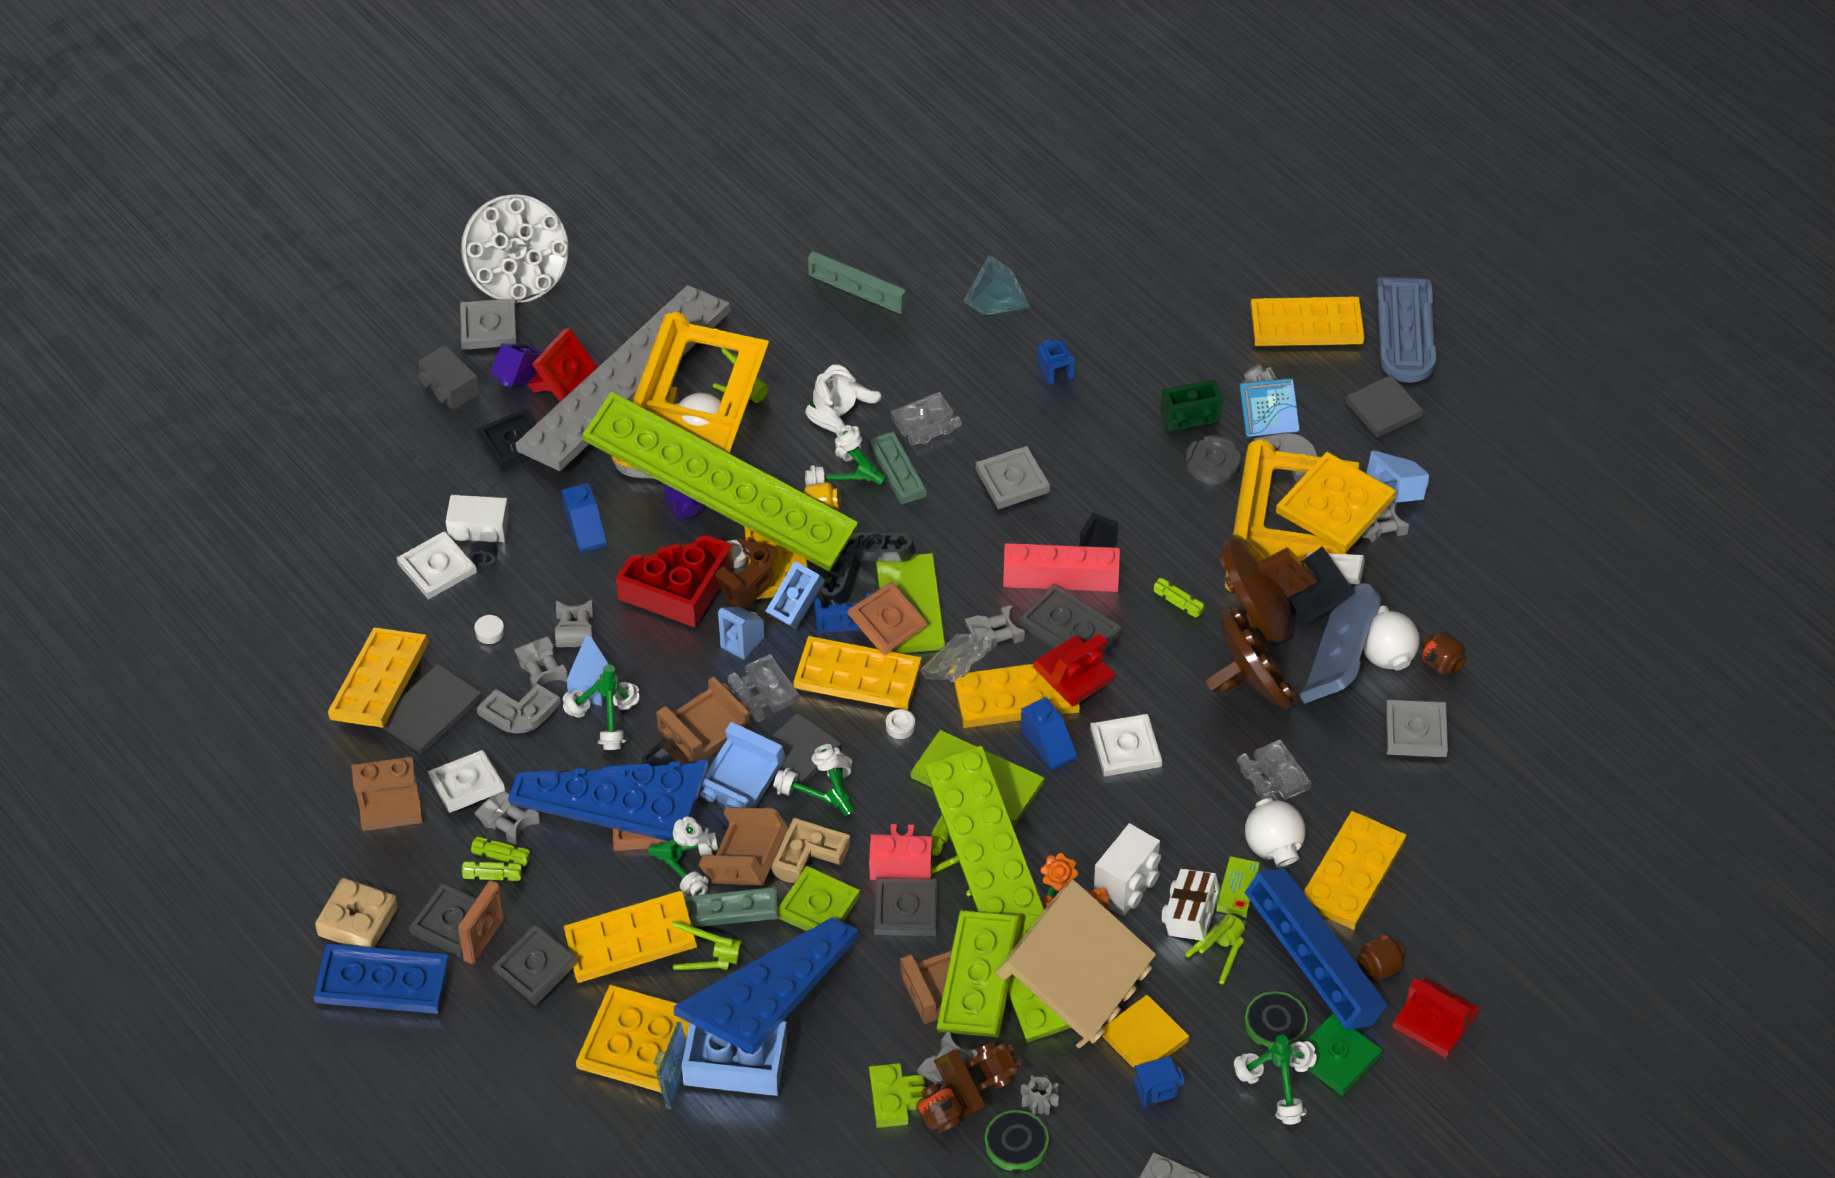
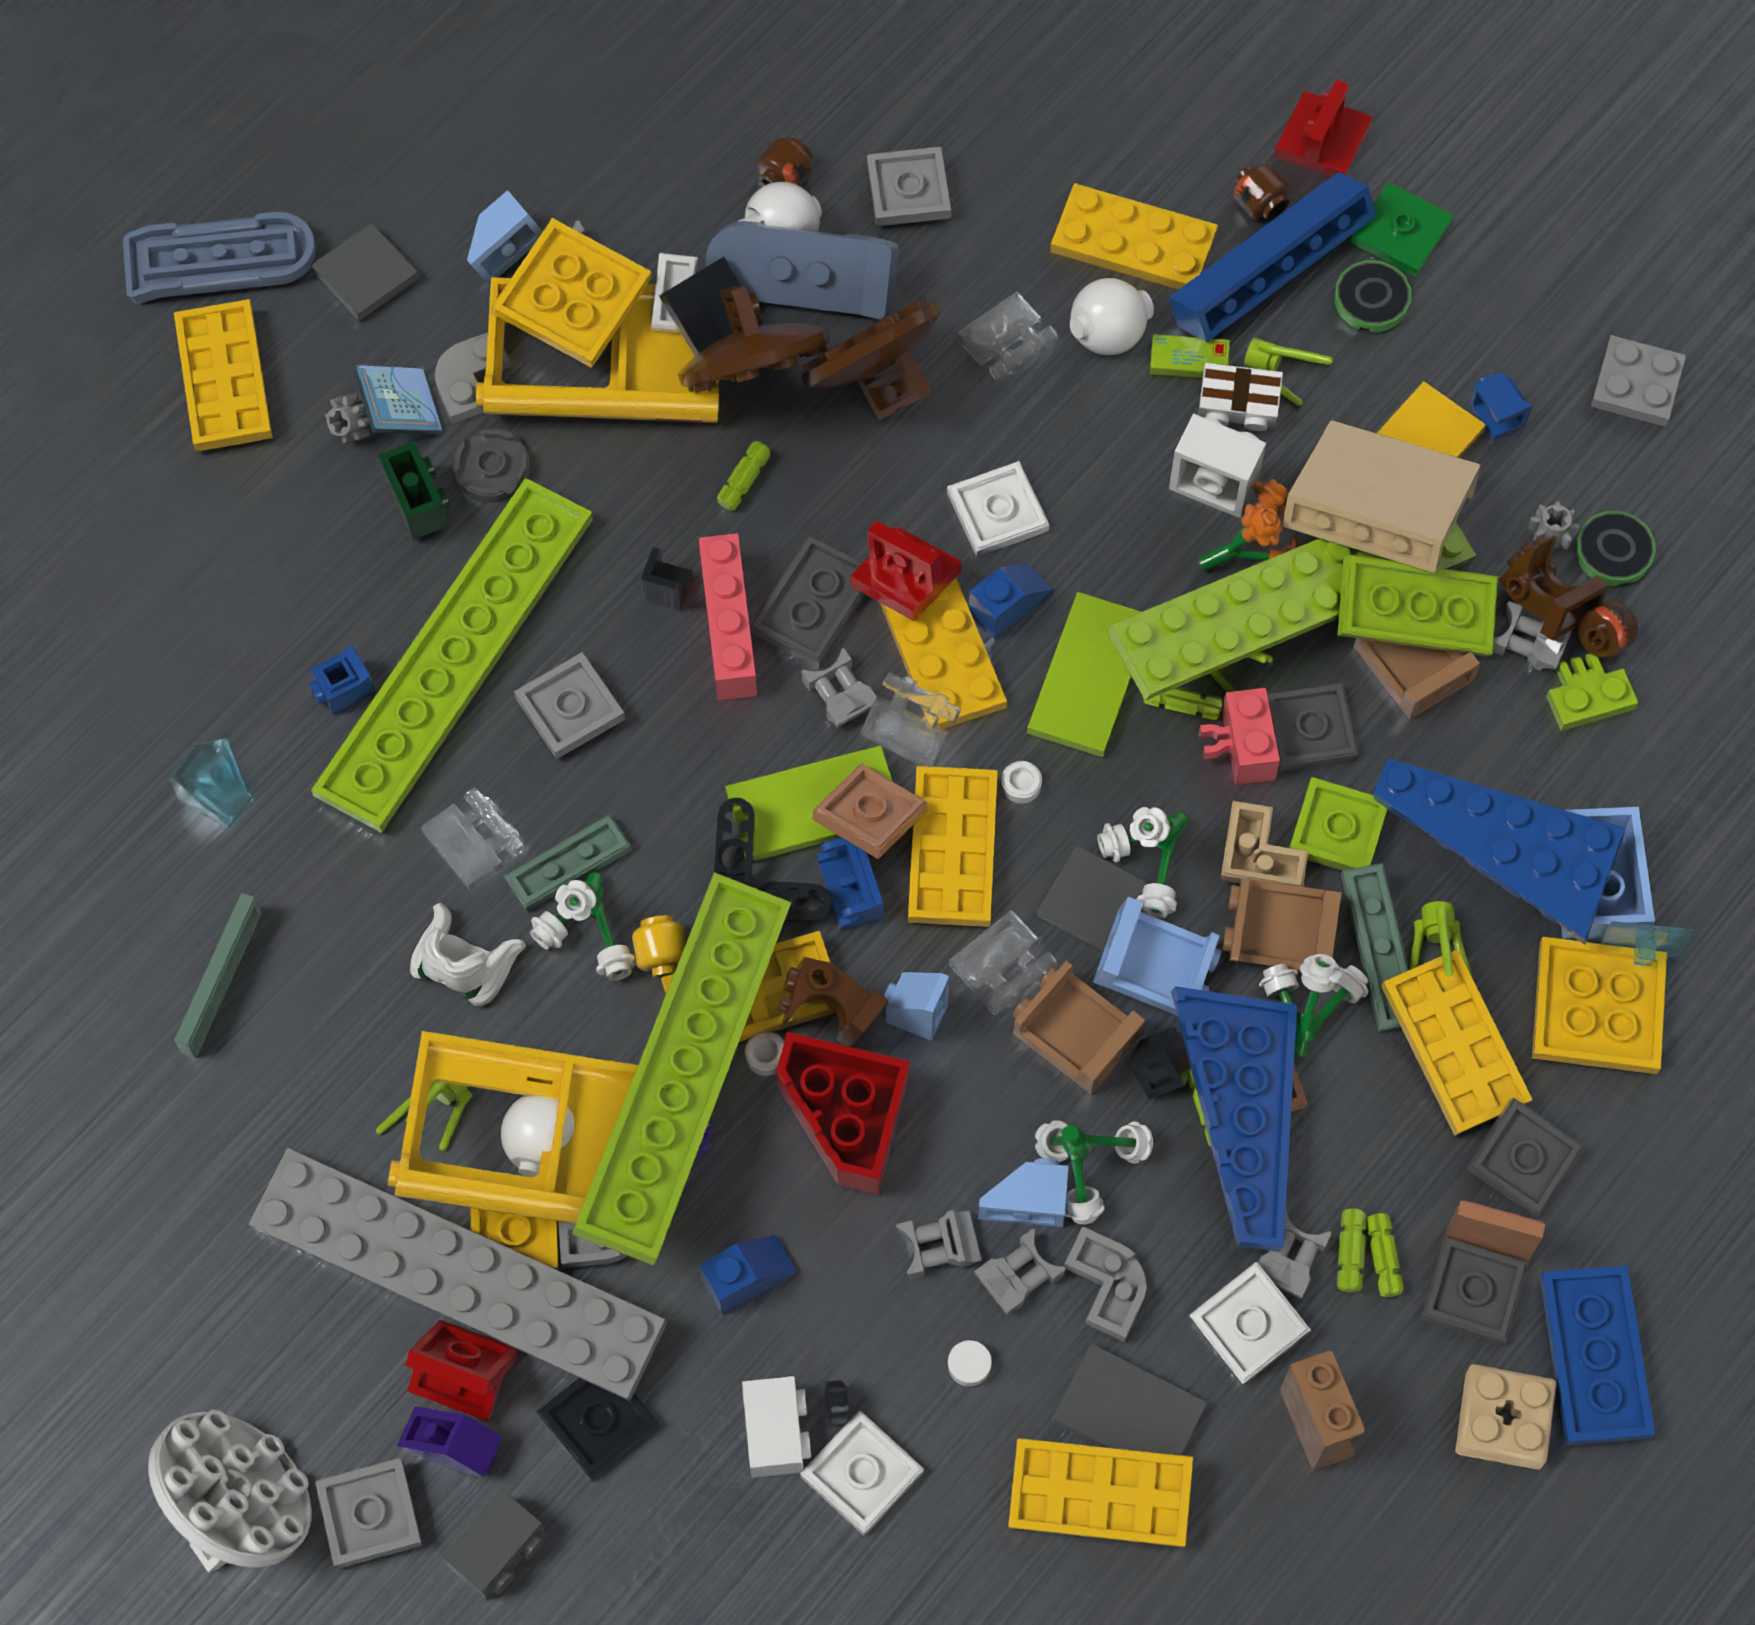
camera: 100 degrees left, 15 degrees up
light blue brick [766,561,825,630] -> none
white plant [1234,1035,1317,1124] -> none
none -> lime plate [311,478,593,833]

